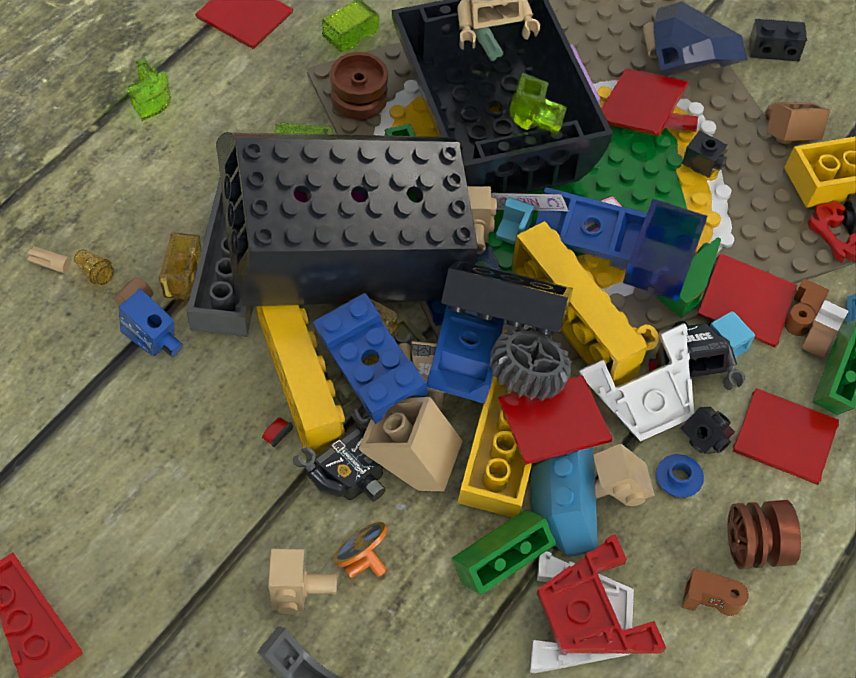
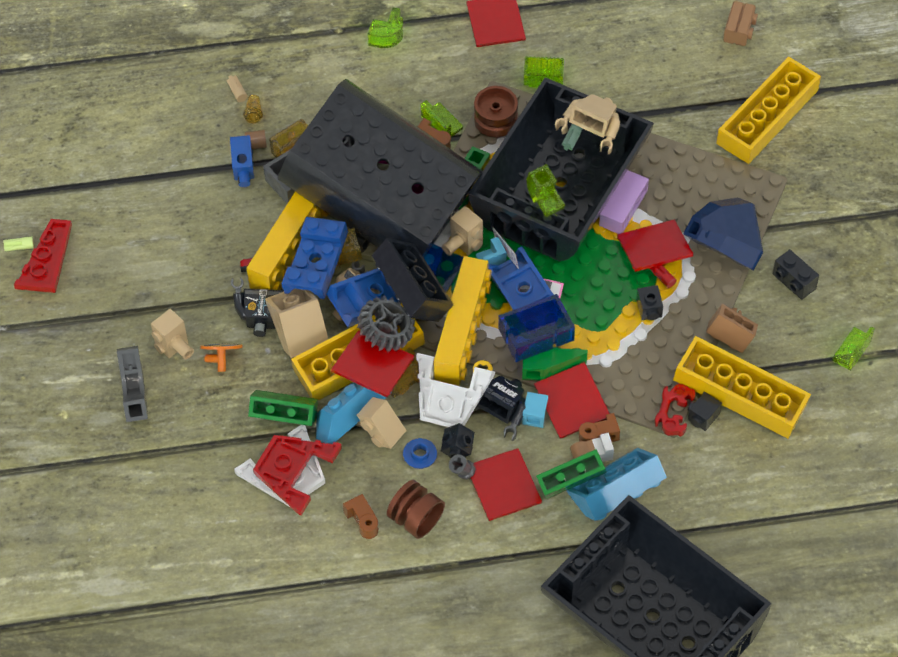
camera: 50 degrees right, 0 degrees up
none -> dark grey bush [449,454,476,480]

